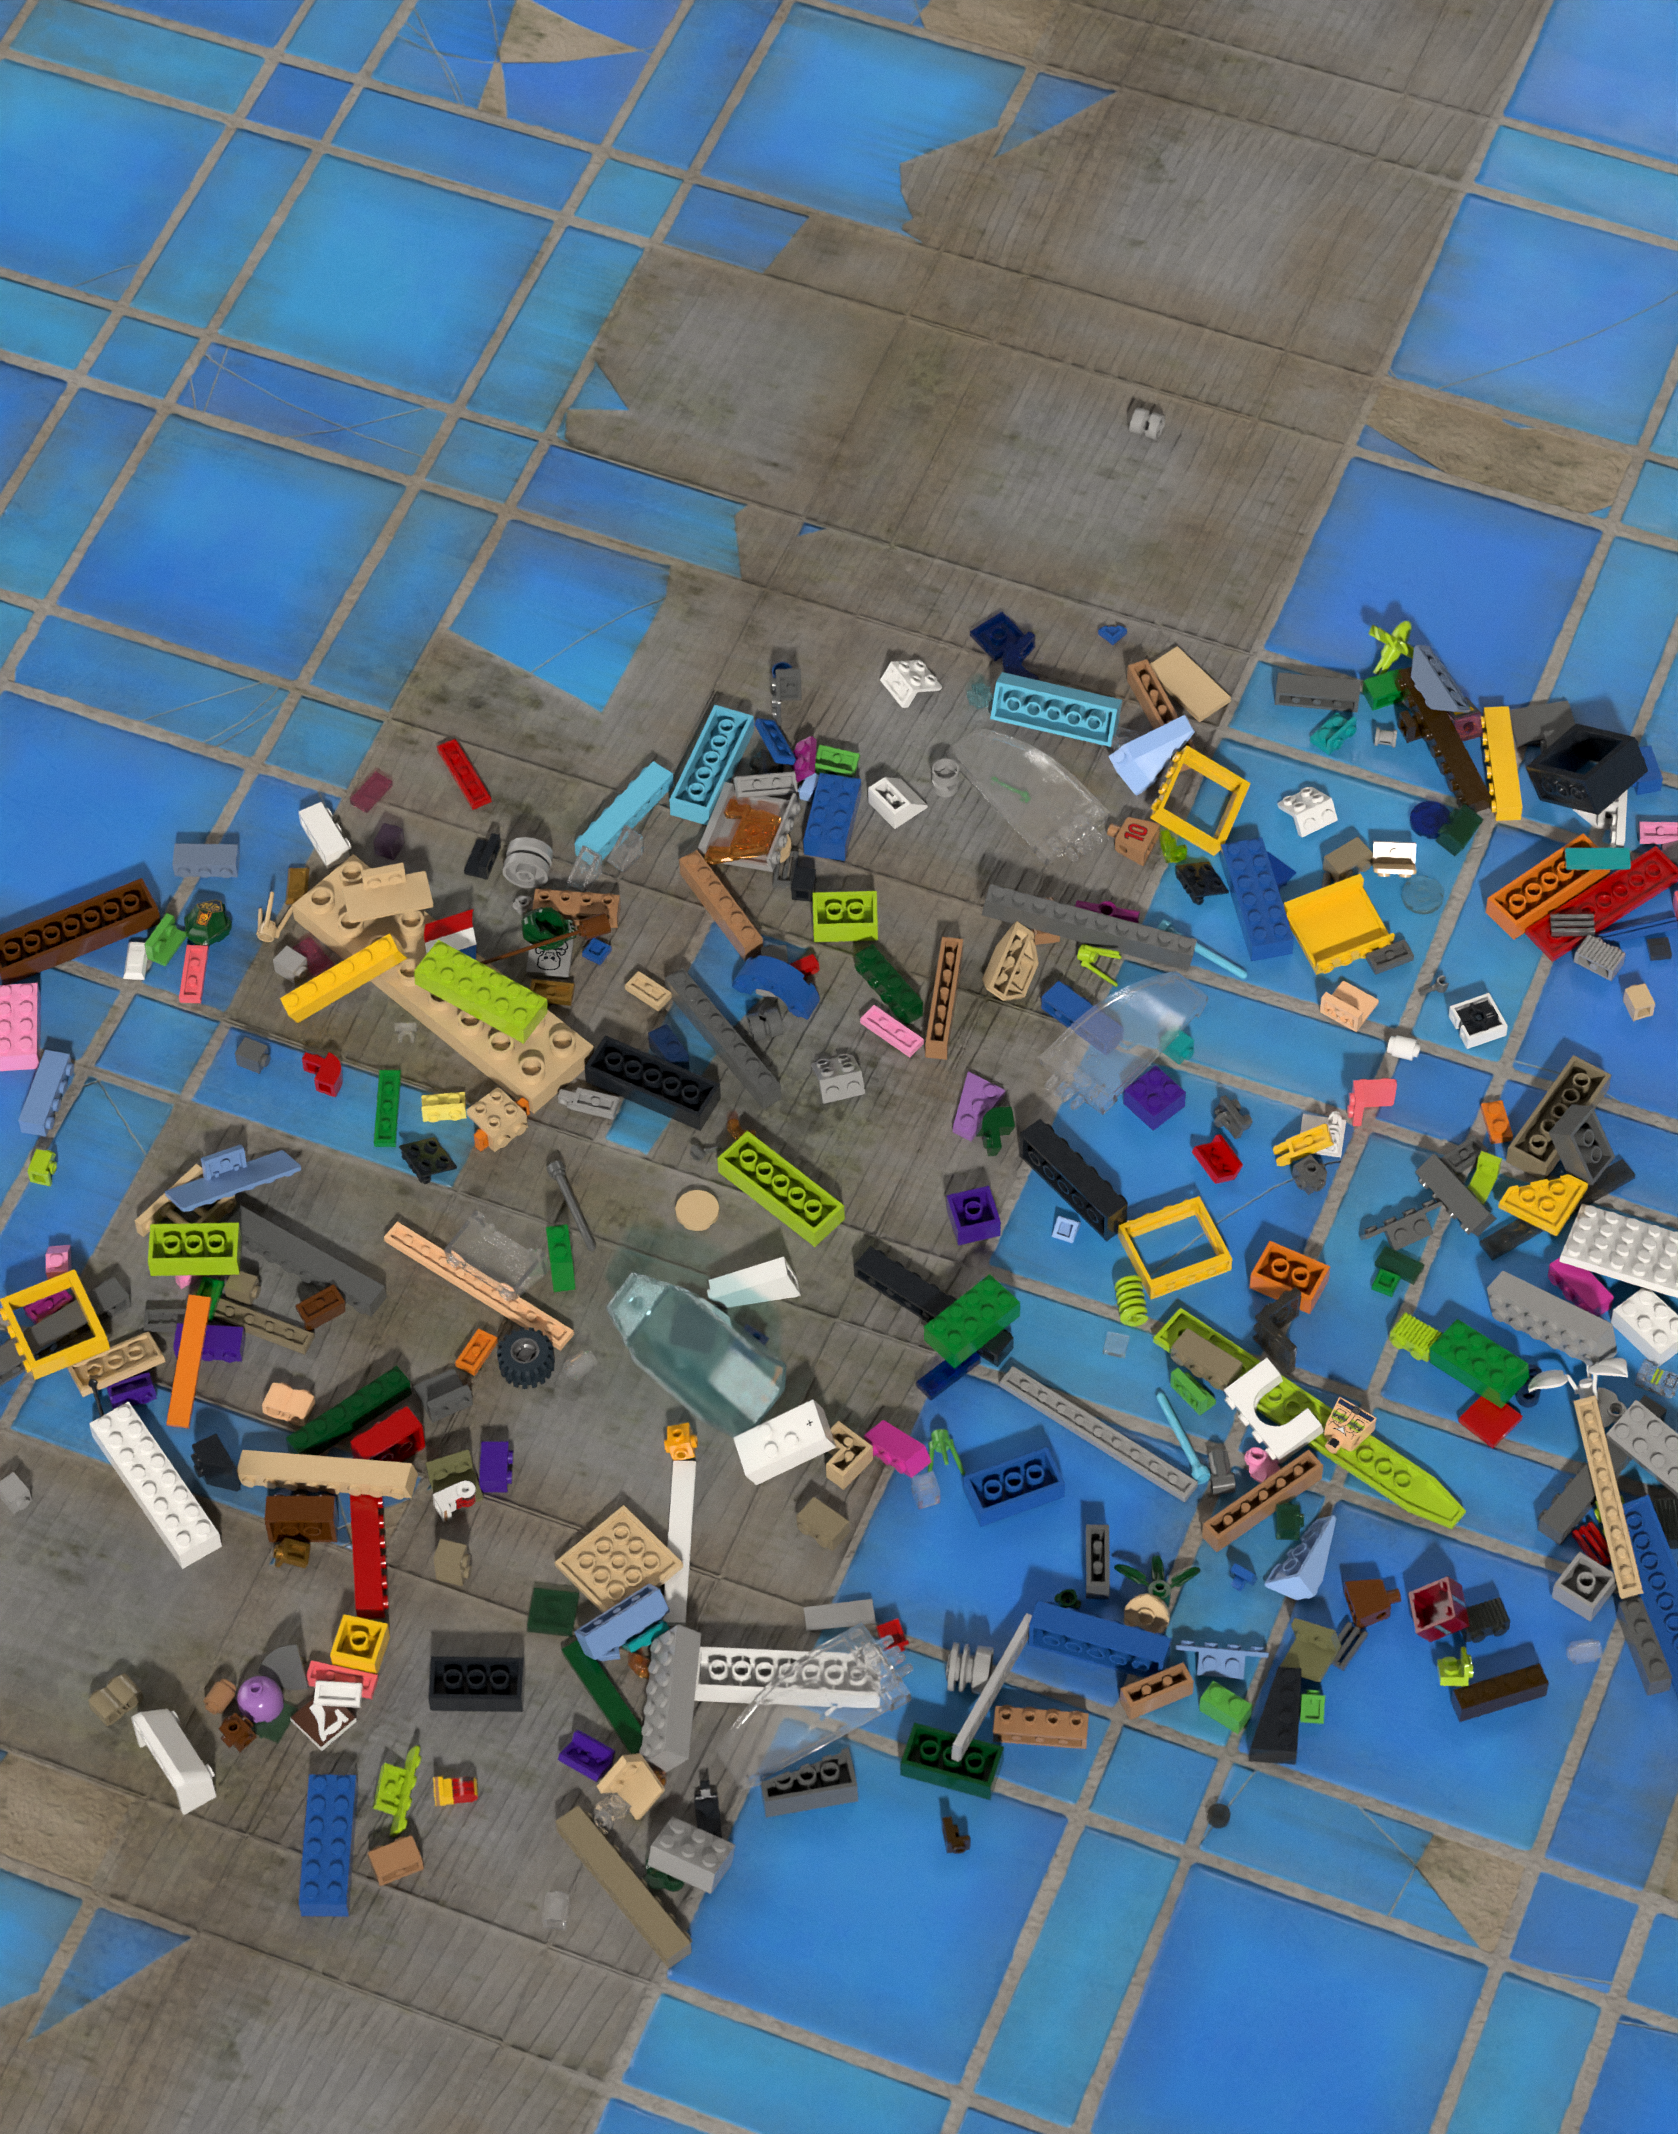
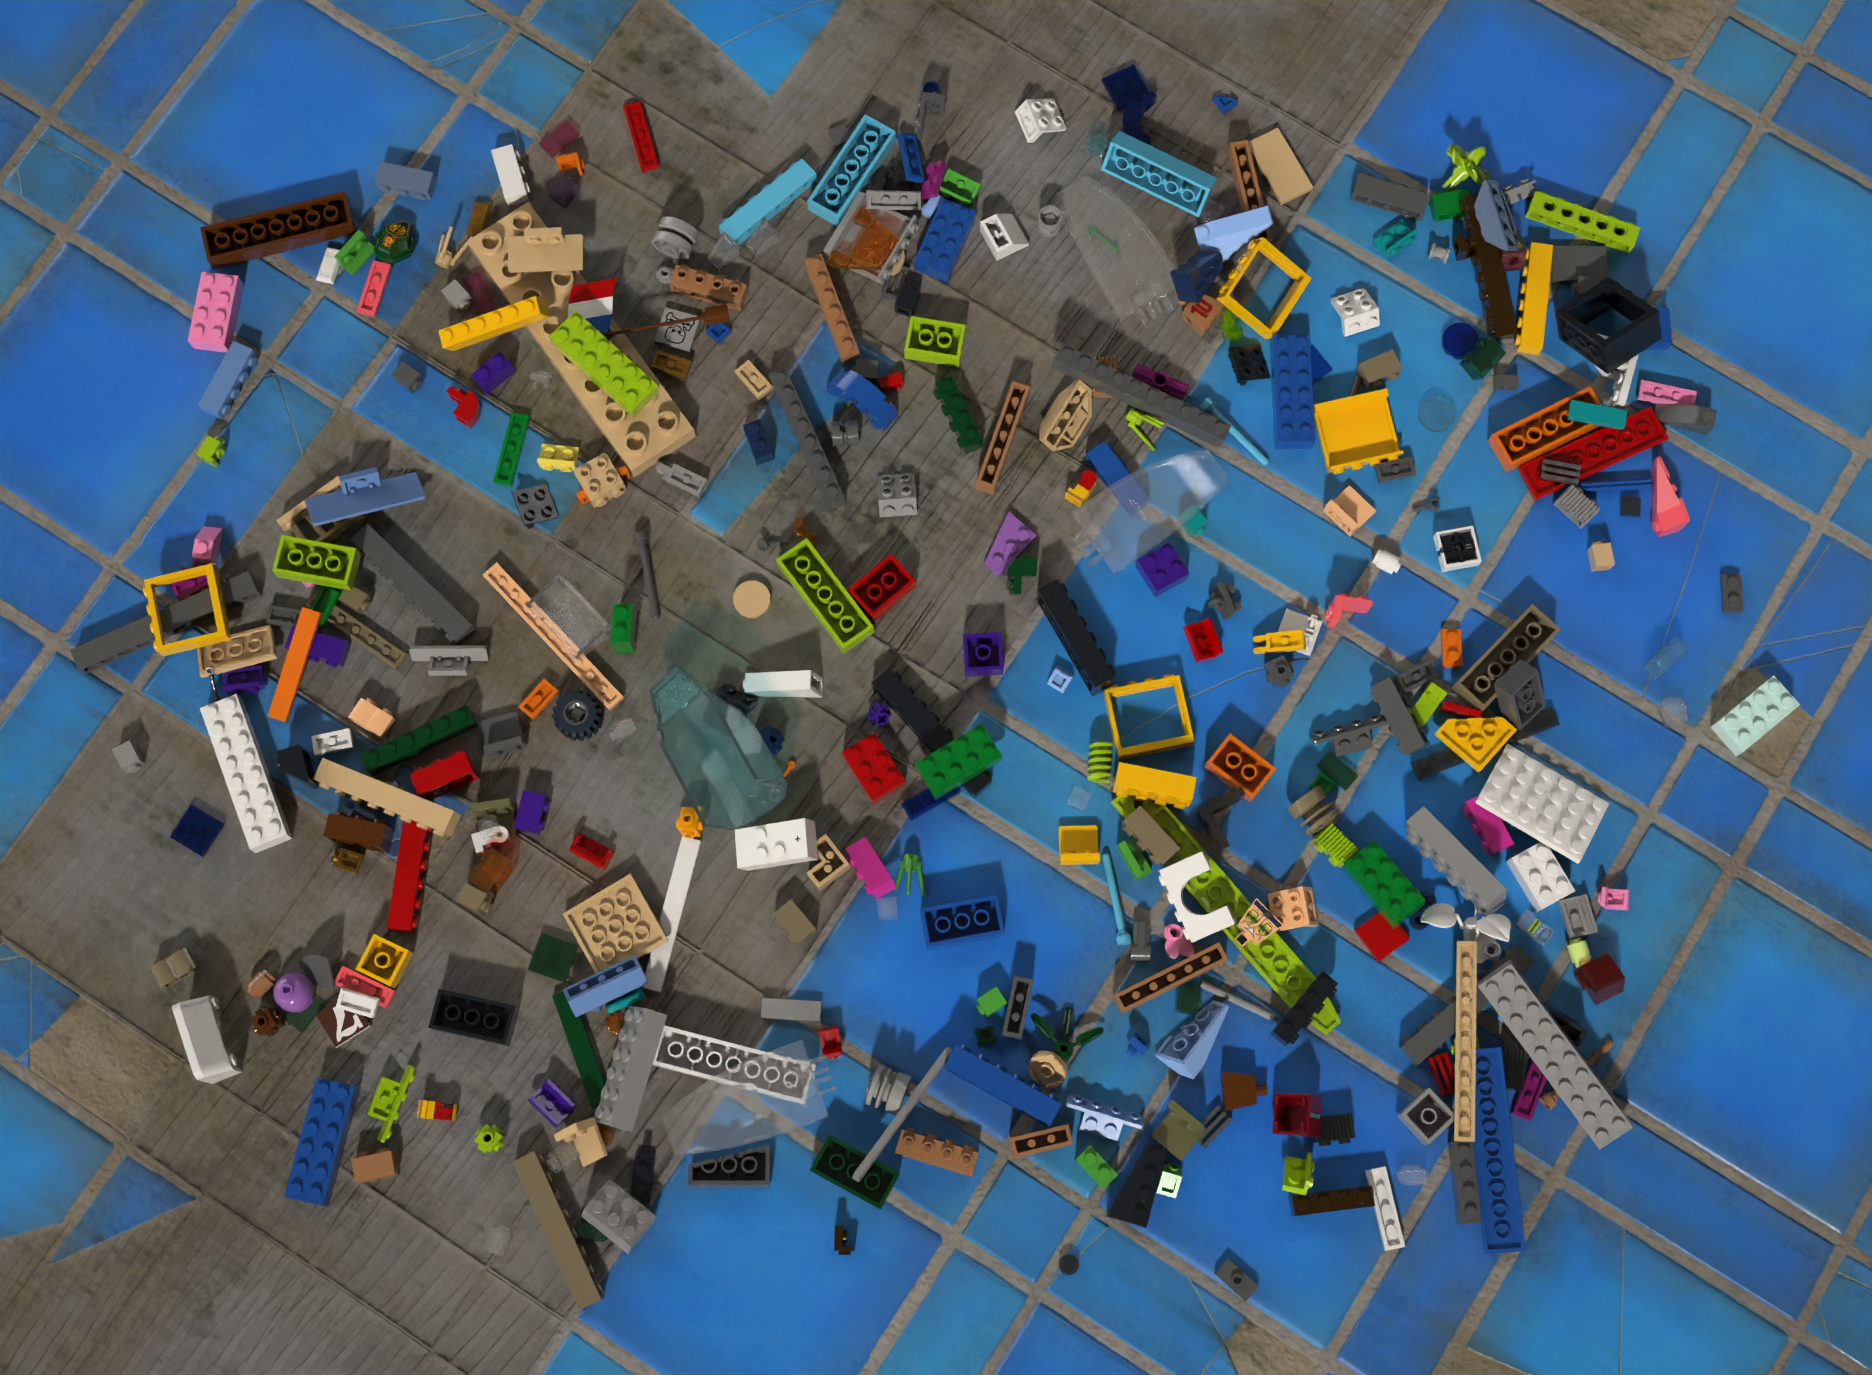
camera: 10 degrees right, 20 degrees up
reddish brown panel [295,1284,345,1331] -> none
black panel [464,833,501,880] -> none
dark green helmet [521,907,576,951] -> none
black brick [584,1035,721,1131] -> none
bright pink plate [860,1005,924,1057] -> none
light grey plate [1000,1366,1198,1503] -> none
bracket [1372,841,1417,878] -> none
none -> clear blue tile [170,804,225,858]
none -> white plate [311,728,354,756]
none -> light grey bracket [409,645,489,676]
none -> clear orange brick [468,847,517,898]
none -> dark purple brick [471,351,515,395]
none -> lime brick [474,1124,506,1154]
none -> clear bracket [476,814,501,839]
none -> orange bracket [556,152,585,176]
none -> red hinge [568,833,615,871]
none -> dark grey tile [828,124,851,149]
none -> red brick [842,732,906,805]
none -> red brick [848,554,916,623]
none -> dark purple gear [866,702,892,727]
none -> bright green brick [976,986,1007,1018]
none -> yellow bracket [1058,825,1100,865]
none -> leg [1065,470,1097,508]
none -> yellow brick [1112,762,1197,809]
none -> dark blue wedge [1170,251,1223,303]
none -> light grey bar [1200,981,1275,1021]
none -> dark grey plate [1215,1258,1259,1302]
none -> light nougat bracket [1267,886,1319,932]
none -> black brick [1270,971,1338,1046]
none -> dark tan wheel [1287,785,1340,836]
none -> white plate [1365,1166,1405,1251]
none -> red tile [1439,701,1482,719]
none -> dark grey piece [1493,374,1519,391]
none -> light grey hinge [1501,178,1537,206]
none -> lime brick [1525,191,1641,254]

